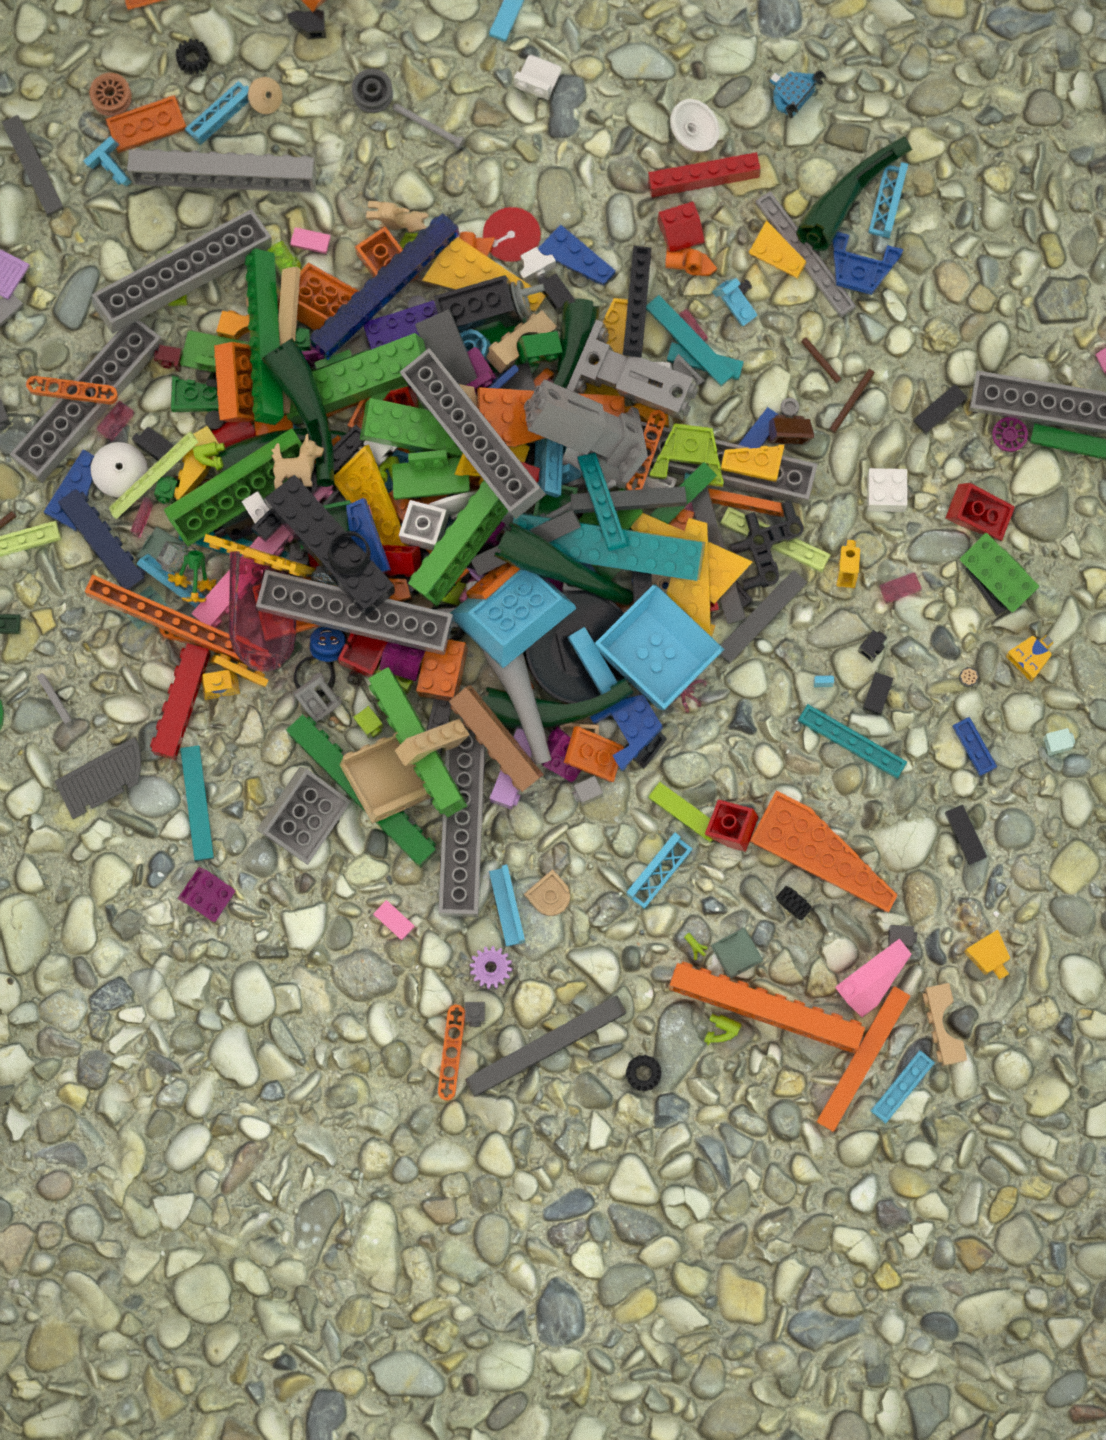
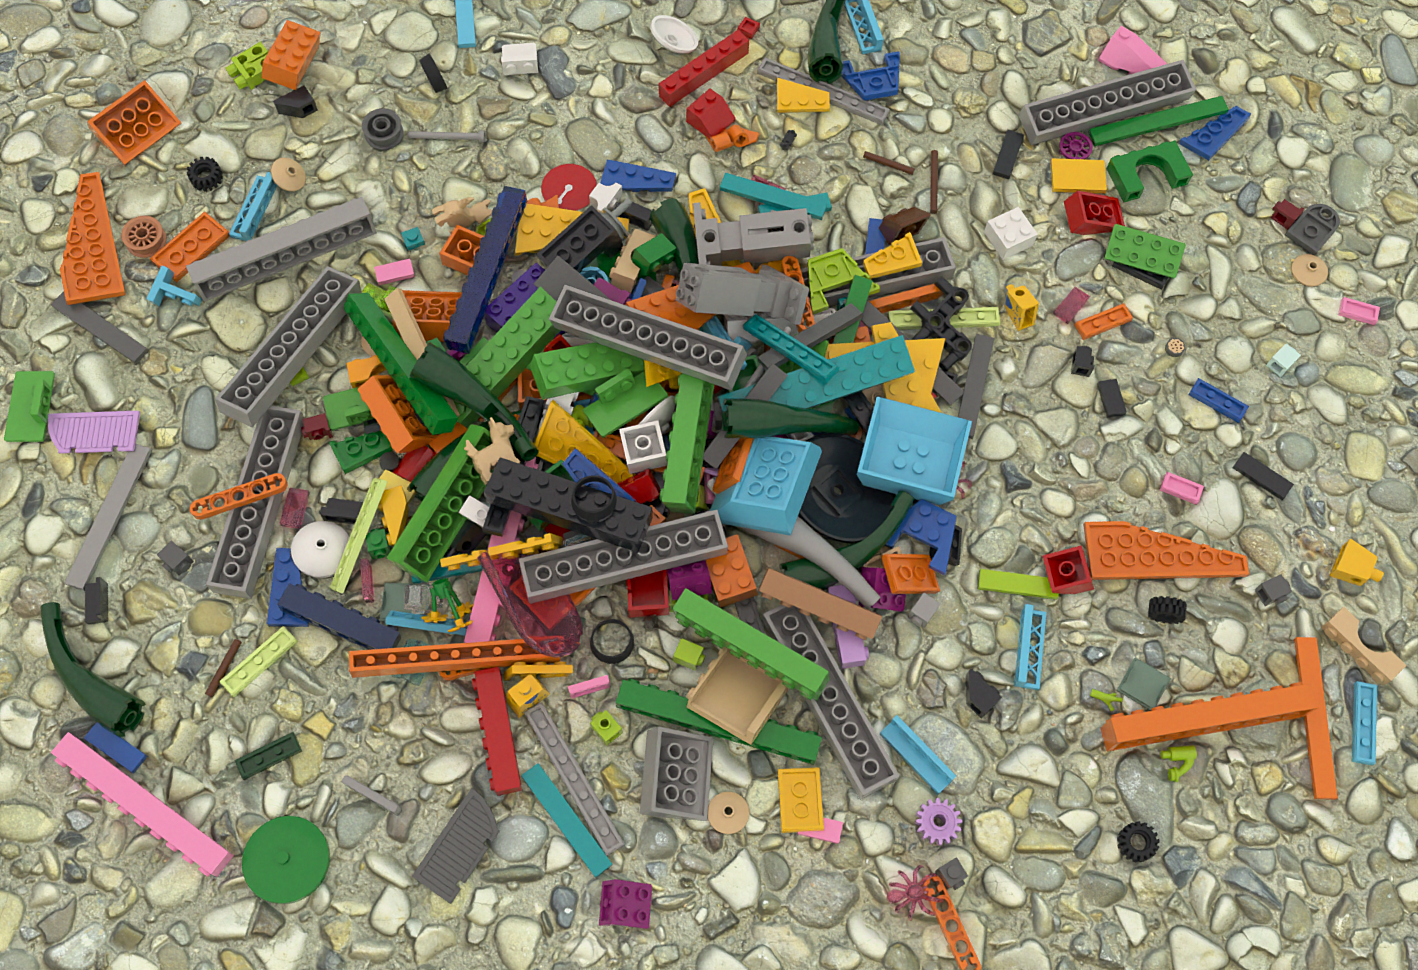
camera: 35 degrees left, 10 degrees down
lime plant [193,442,225,471] -> none
light grey plate [293,673,342,722] -> none
blue head [309,627,346,662] -> none
tan arch [395,719,470,766] -> none
dark grey beam [465,995,627,1097] -> none
tan tile [523,869,570,916] -> none
medium azure tile [567,627,617,695] -> none
black tile [623,245,652,358] -> none
medium azure bracket [712,278,758,327] -> none
light grey tile [780,398,799,418] -> none
teal tile [798,704,907,779] -> none
medium azure tile [813,675,834,687] -> none
bright pink wedge [835,939,912,1017] -> none
yellow torso [1005,635,1053,682] -> none
none -> orange wing [60,172,126,305]
none -> teal plate [401,227,425,251]
none -> black tyre [419,53,448,93]
none -> light grey tile [524,702,625,856]
none -> bright pink tile [568,675,610,699]
none -> lime brick [590,710,623,746]
none -> tan dish [708,792,749,834]
none -> red tile [737,17,760,39]
none -> yellow tile [777,768,824,833]
none -> clear pink animal [886,865,943,921]
none -> black slope [965,668,1002,719]
none -> yellow tile [1050,158,1107,194]
none -> orange tile [1075,303,1133,340]
none -> green arch [1106,141,1193,203]
none -> bright pink tile [1160,472,1204,505]

